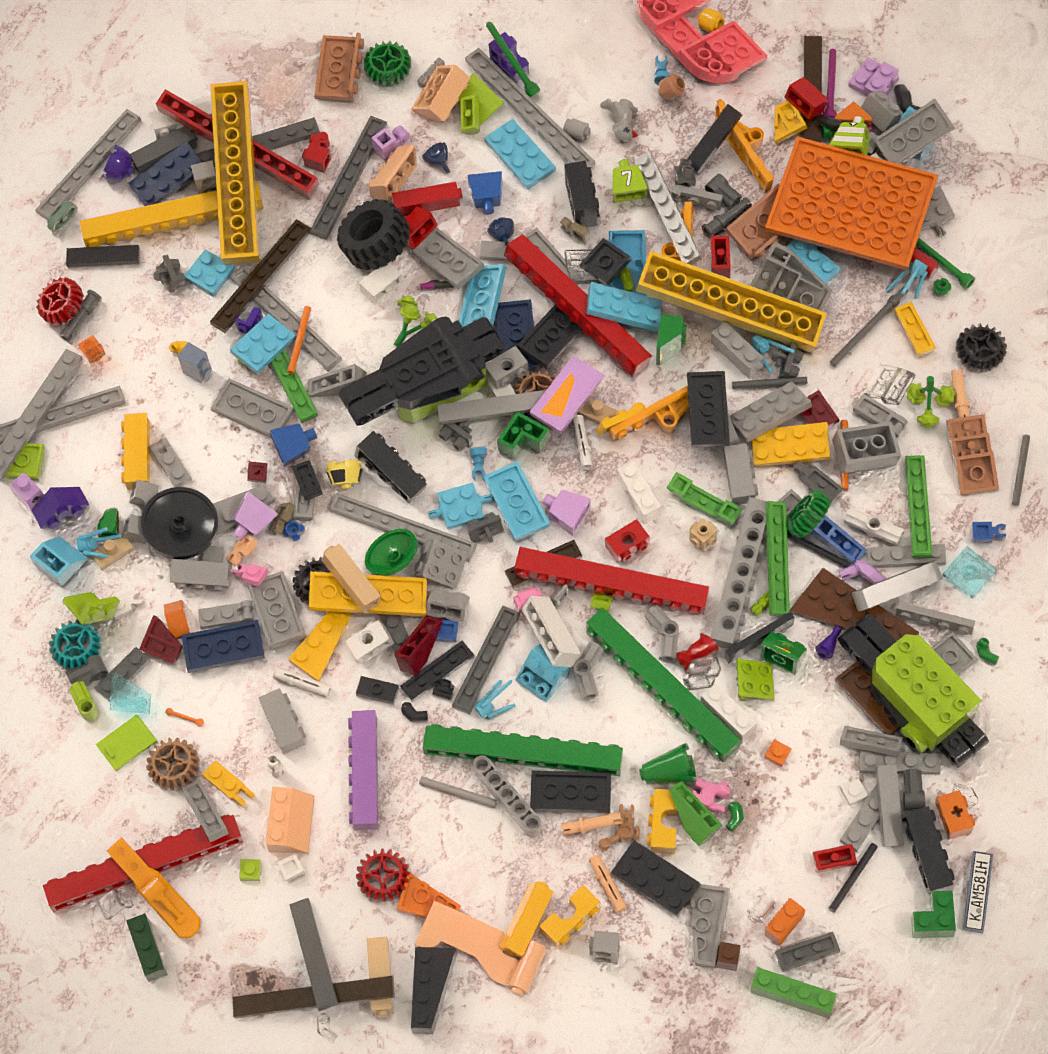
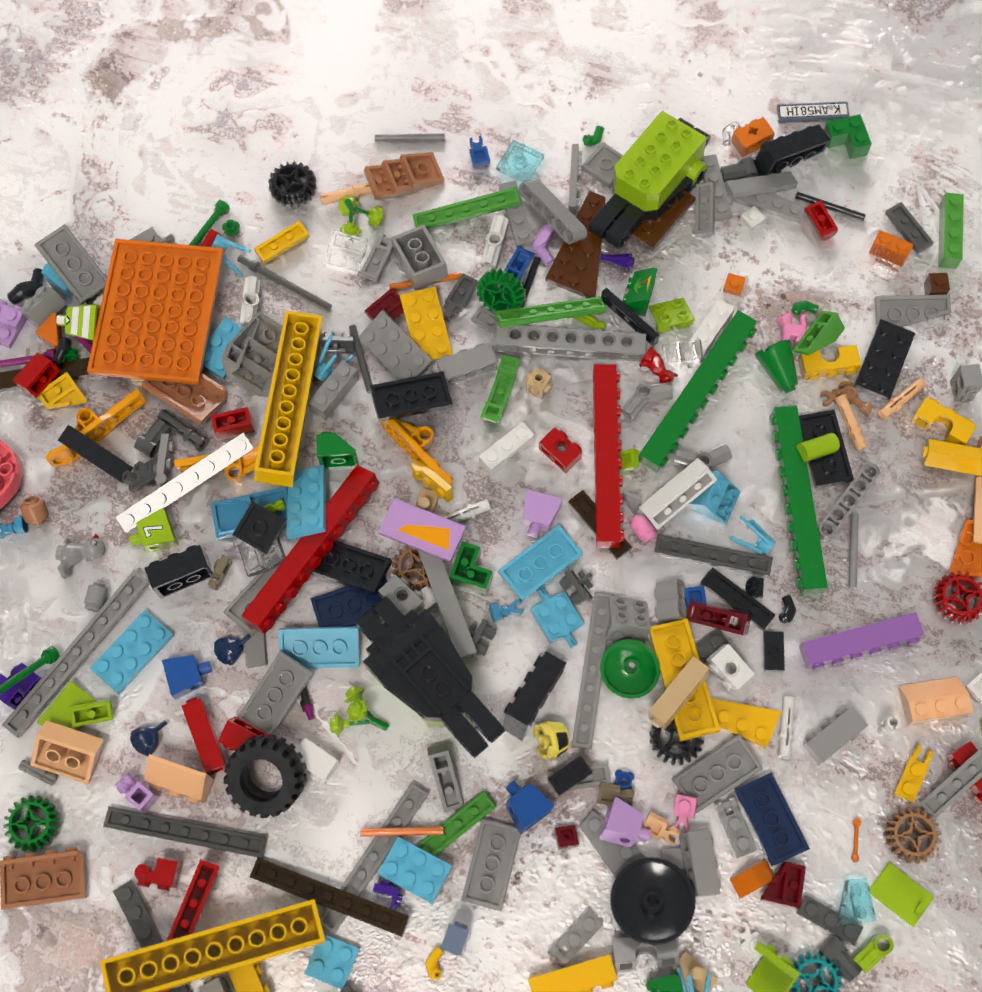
camera: 105 degrees left, 5 degrees up
none -> white piece [238,276,260,328]
none -> lime brick [796,433,840,463]

